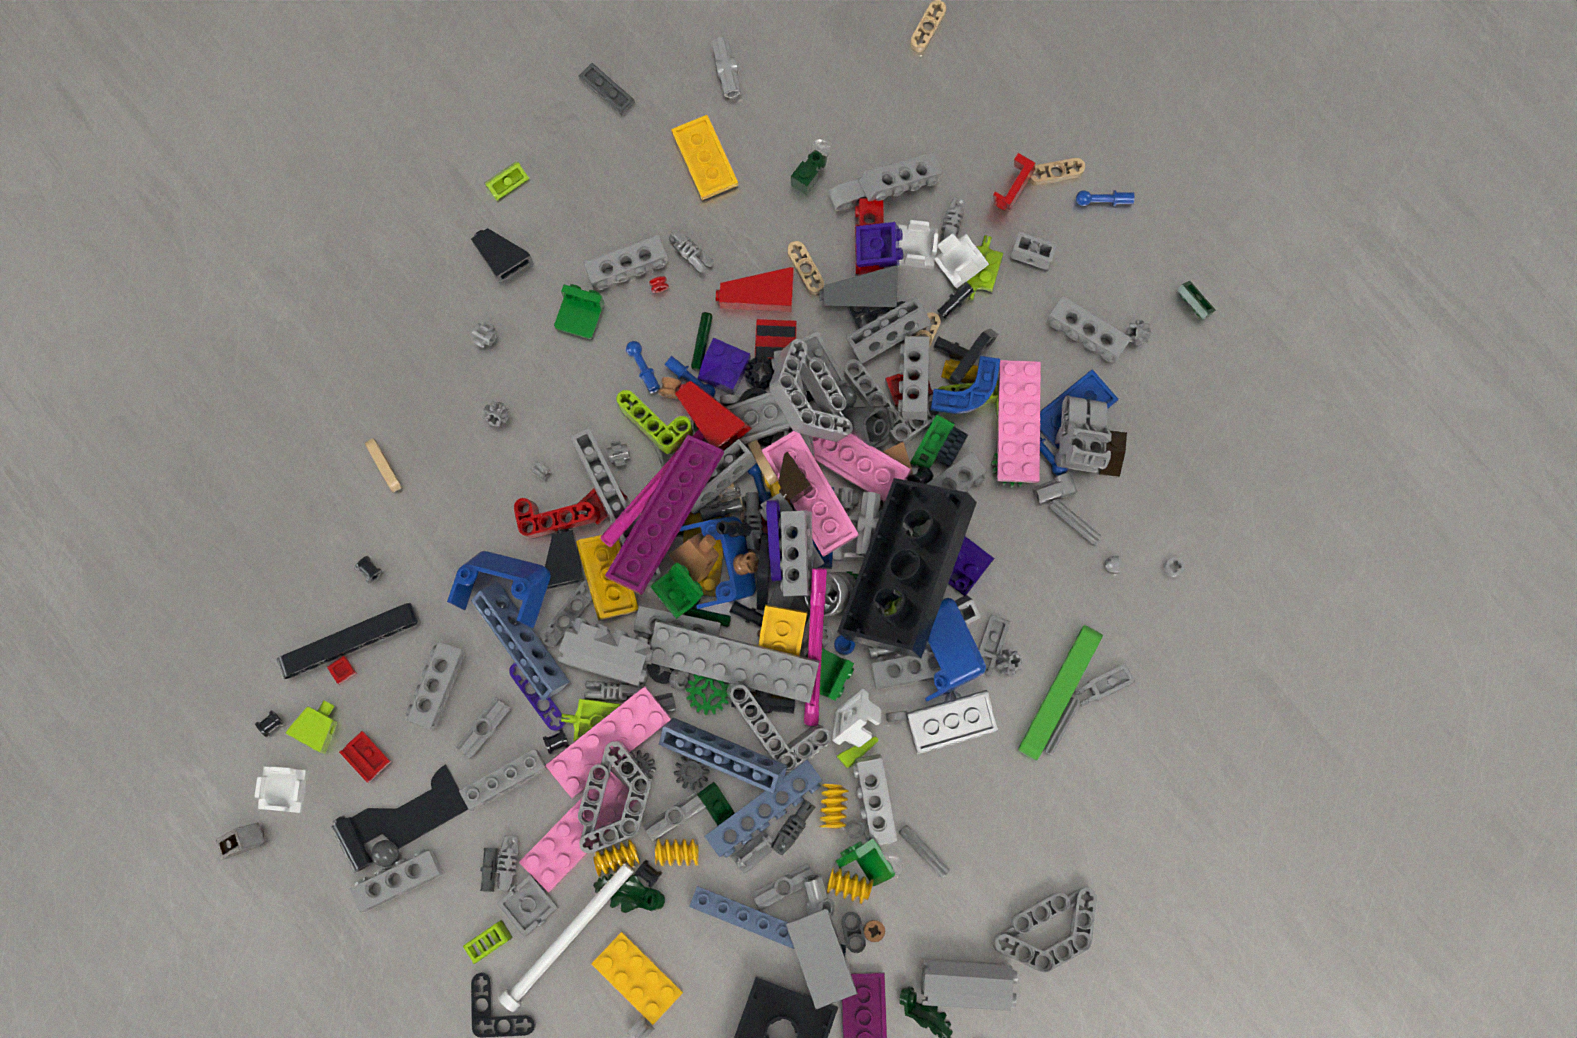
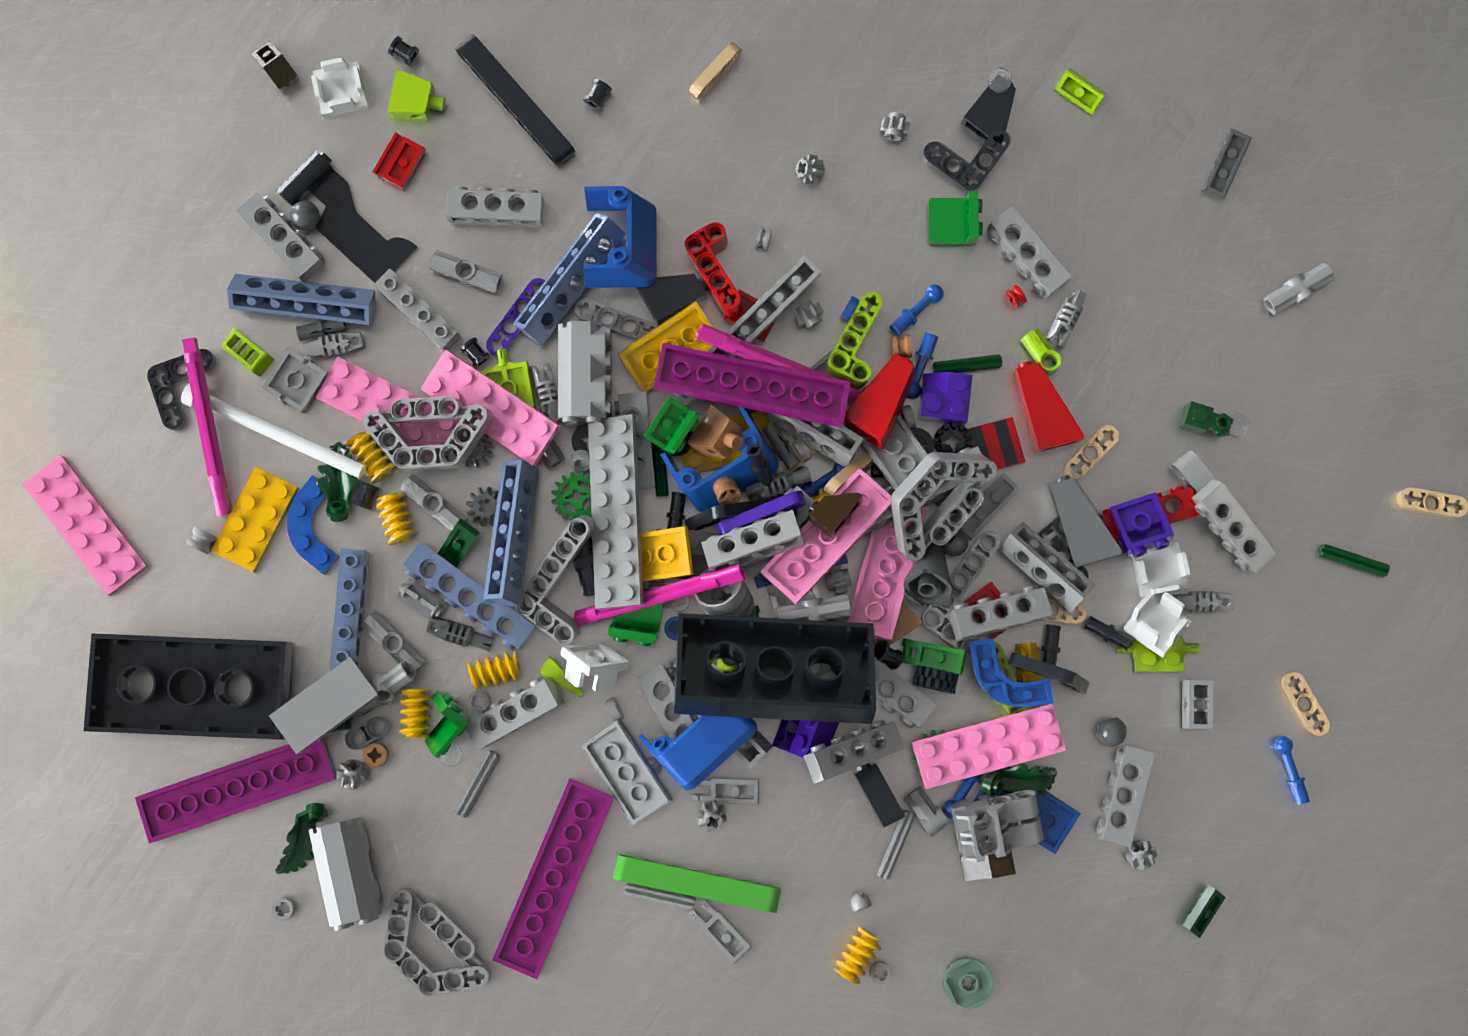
camera: 70 degrees right, 5 degrees up
red tile [327,655,357,685] -> none
yellow plate [671,115,738,200] -> none
red panel [993,153,1036,211] -> none
none -> dark pink piece [182,338,231,516]
none -> sand blue brick [227,274,376,325]
none -> blue plate [287,475,340,575]
none -> light grey gear [337,759,368,790]
none -> magenta plate [492,778,614,979]
none -> light grey brick [804,720,904,783]
none -> yellow piece [834,927,882,984]
none -> blue tile [841,296,860,320]
none -> black slope [853,762,906,828]
none -> black beam [924,130,1011,190]
none -> sand green plate [944,958,994,1009]
none -> dark green plant [982,764,1057,798]
none -> clear tile [988,67,1012,93]
none -> lime piece [1021,328,1061,376]
none -> dark grey piece [1096,717,1127,747]
none -> dark green axle [1319,544,1390,577]

